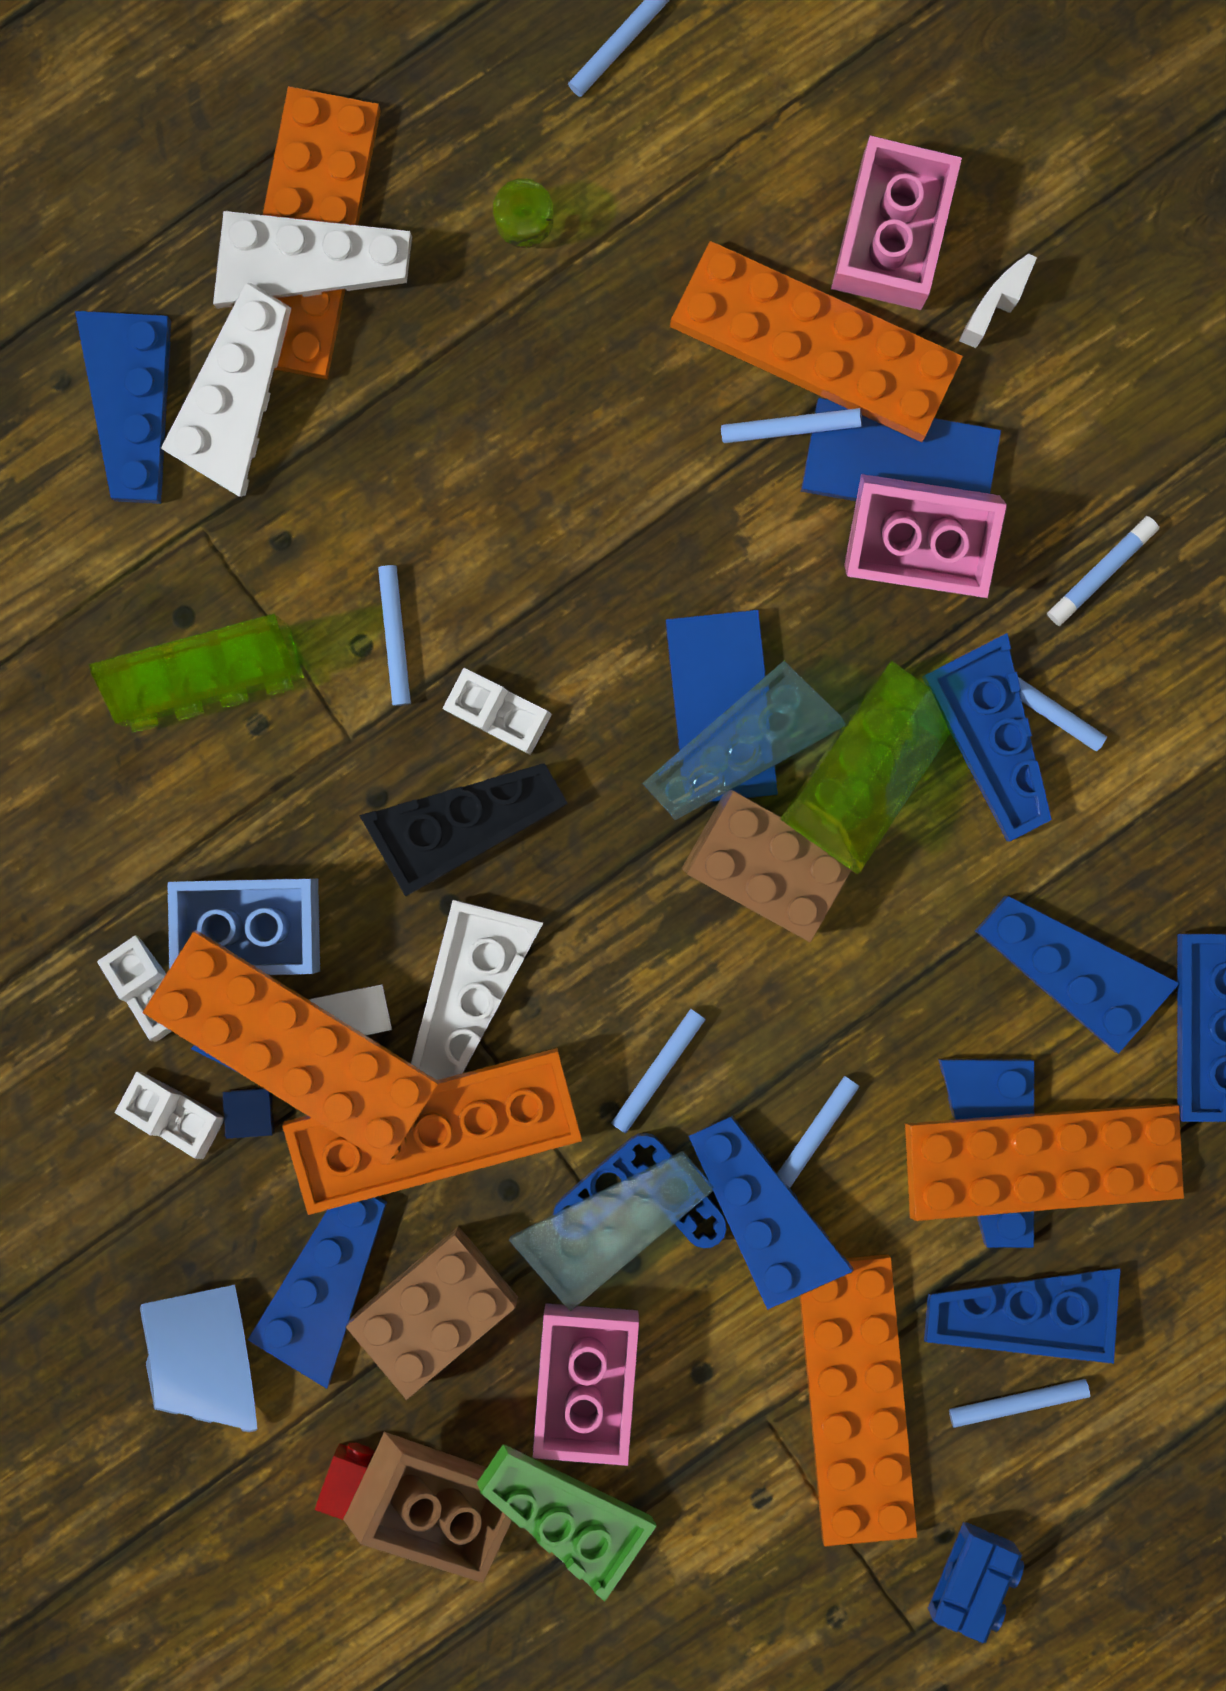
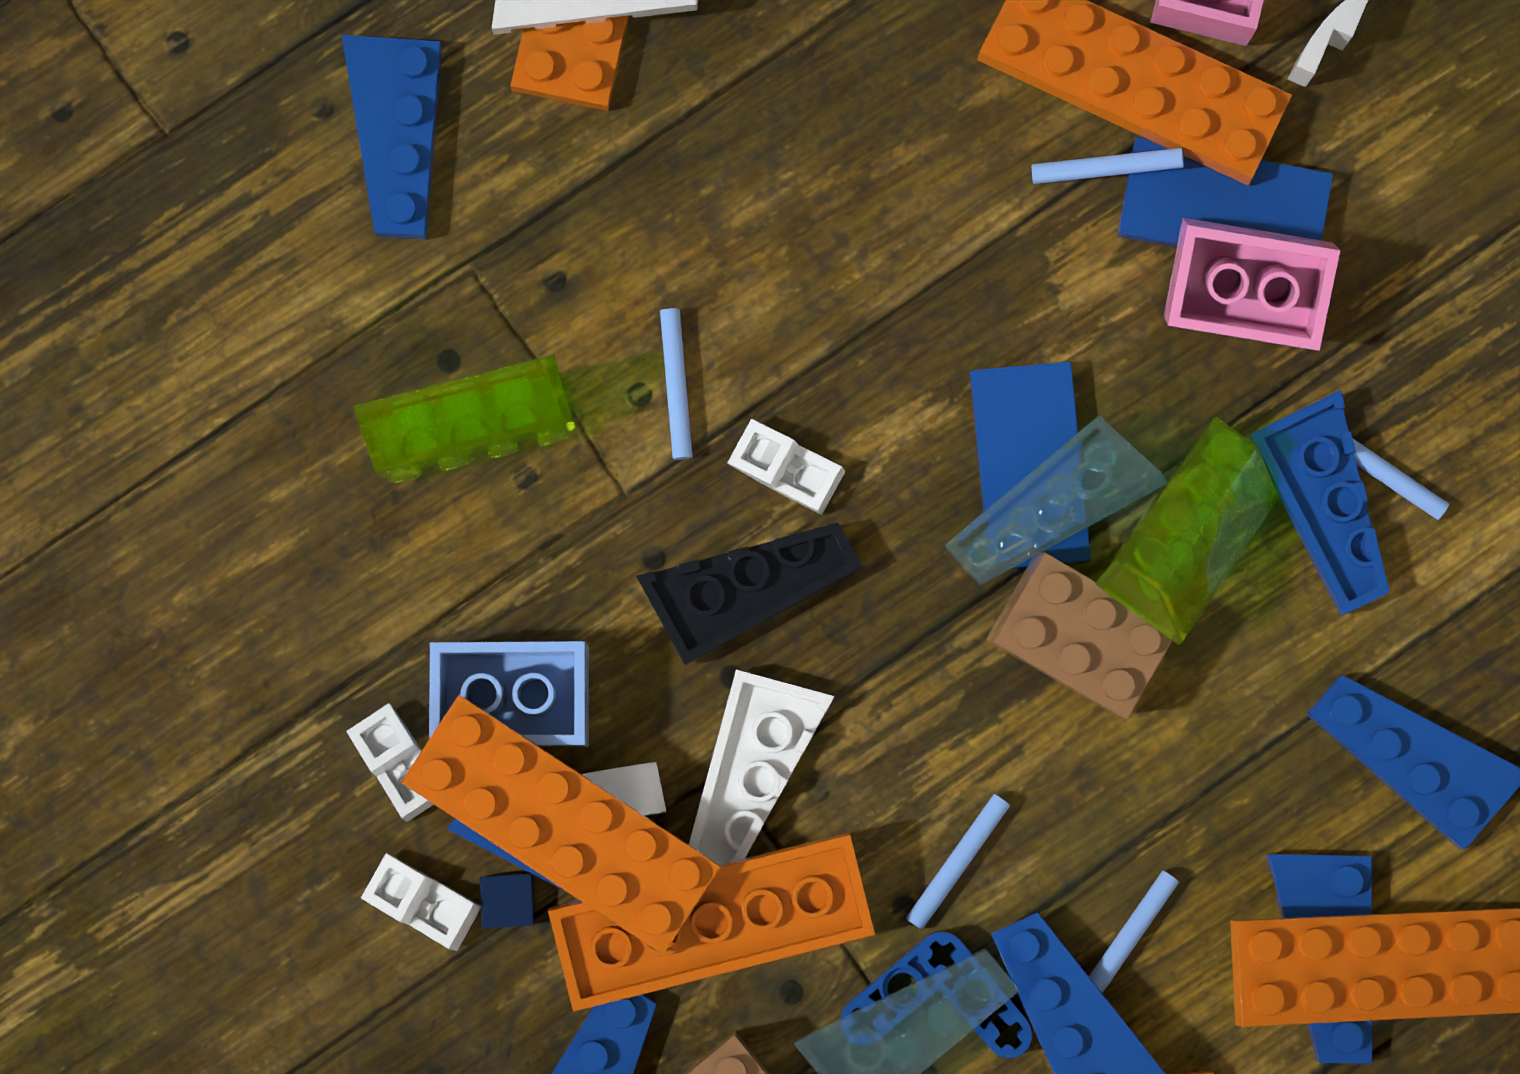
camera: 10 degrees right, 5 degrees down
white wing [161,283,292,497] -> none
light blue bar [1047,516,1160,626] -> none

